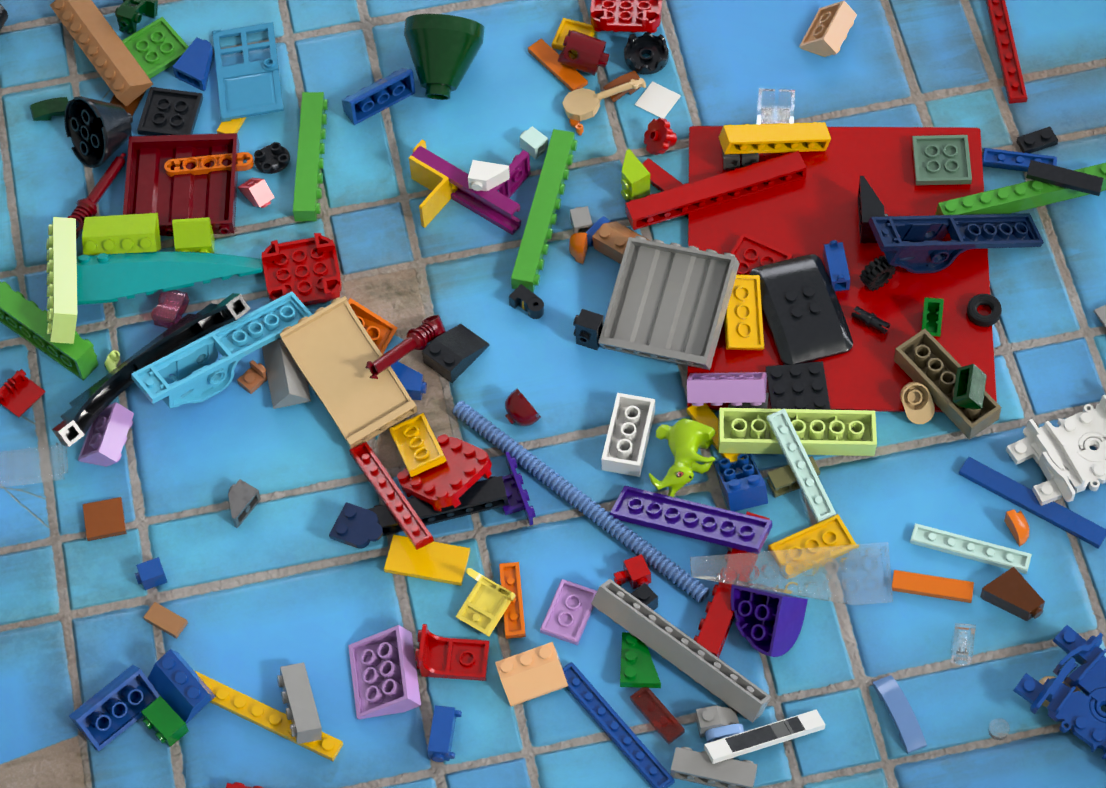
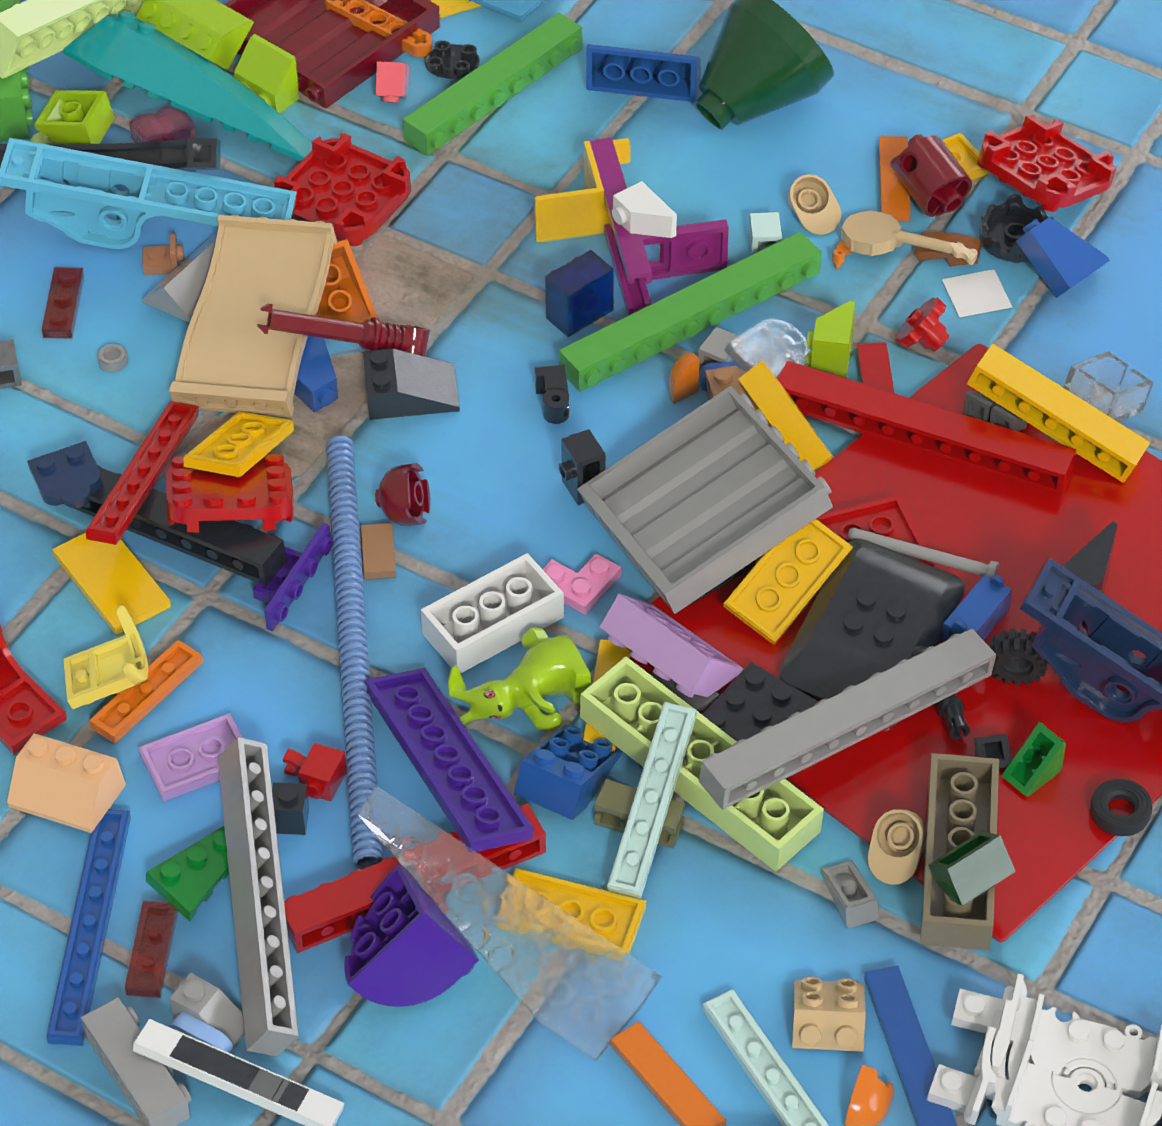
camera: 40 degrees right, 10 degrees down
none -> lime slope [34,90,115,144]
none -> clear red plate [42,267,84,339]
none -> light grey tile [97,344,128,373]
none -> medium nougat tile [361,523,396,580]
none -> bright pink plate [543,554,622,615]
none -> clear blue brick [545,250,614,338]
none -> light grey brick [699,629,996,810]
none -> clear tile [724,319,810,378]
none -> yellow tile [738,360,834,472]
none -> tan cap [787,174,841,235]
none -> tan bracket [792,977,866,1052]
none -> light grey slope [820,861,879,928]
none -> light grey bar [848,528,999,578]
none -> black slope [974,734,1011,769]
none -> blue slope [1016,217,1110,298]

